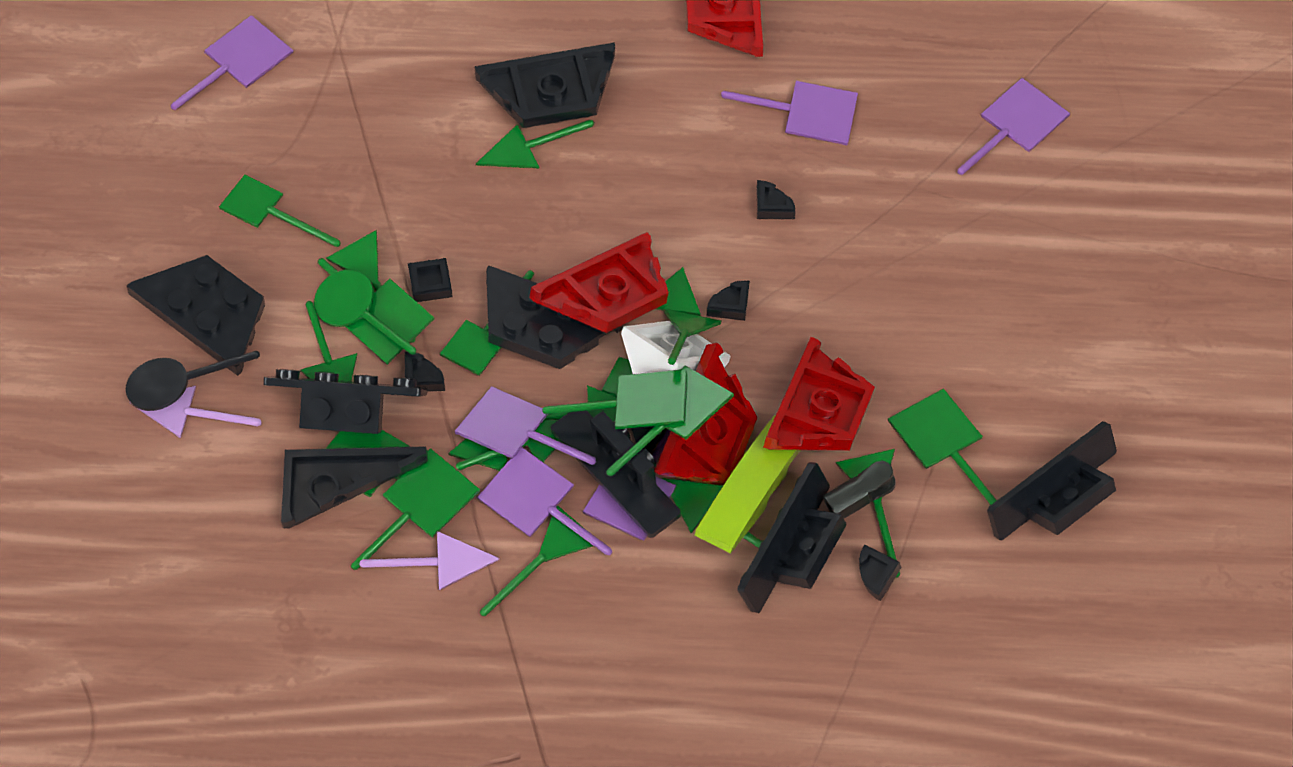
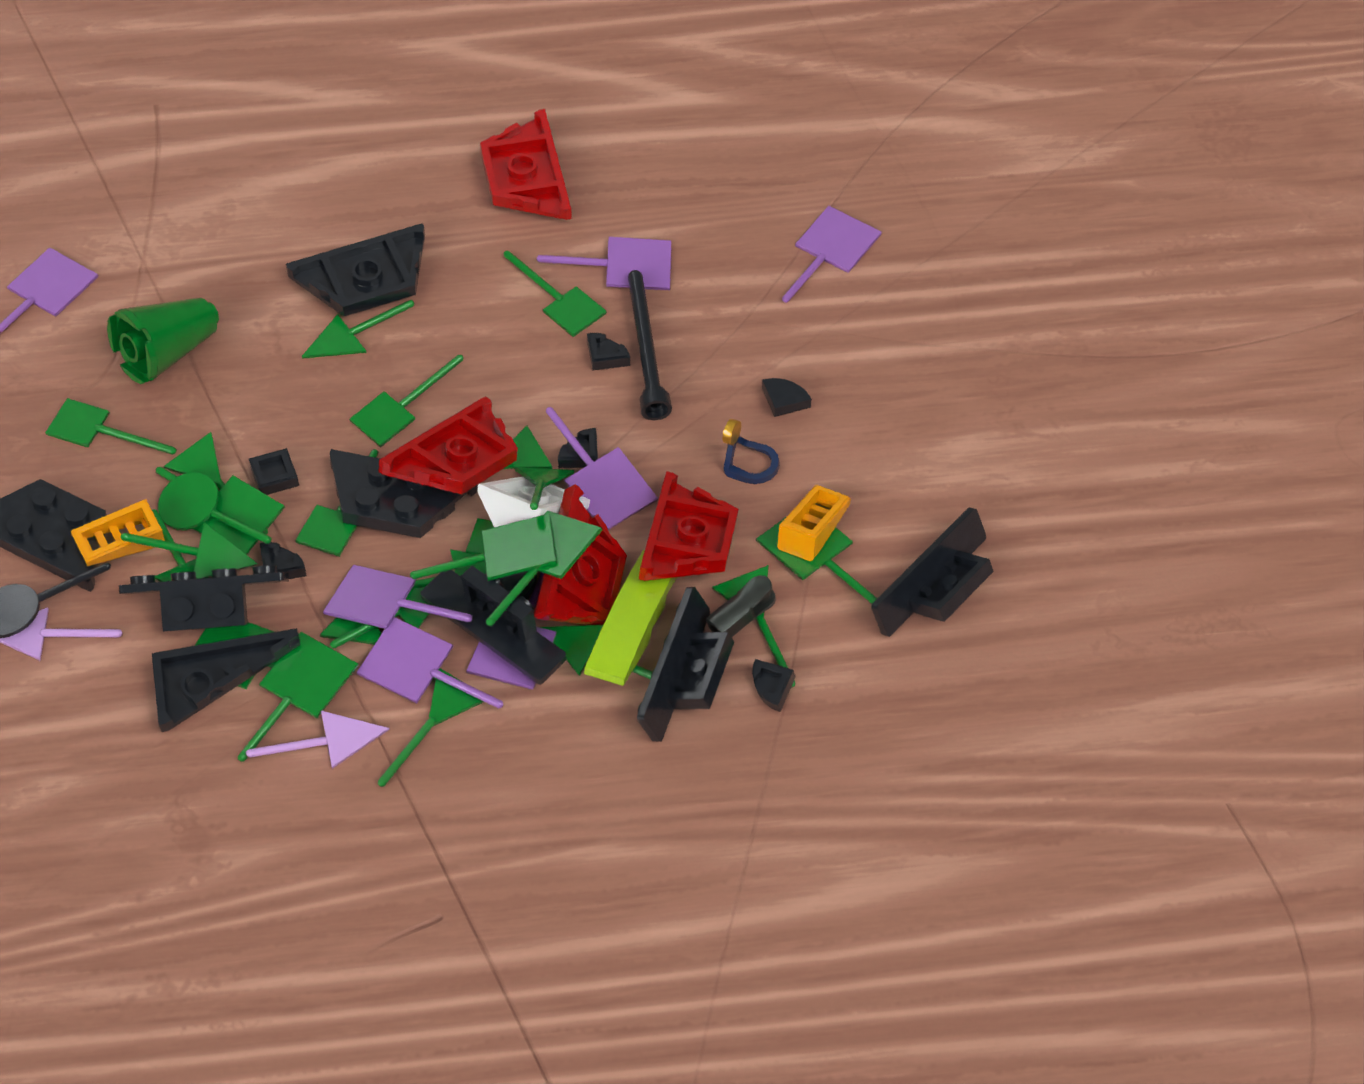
camera: 10 degrees left, 5 degrees down
none -> light orange slope [71,499,165,566]
none -> green cone [107,298,219,384]
none -> green piece [121,522,258,579]
none -> green piece [349,354,464,447]
none -> green piece [503,251,607,337]
none -> medium lavender piece [546,407,658,530]
none -> black piece [628,270,672,420]
none -> dark blue piece [722,418,780,484]
none -> black tile [762,378,812,417]
none -> light orange slope [777,485,851,561]

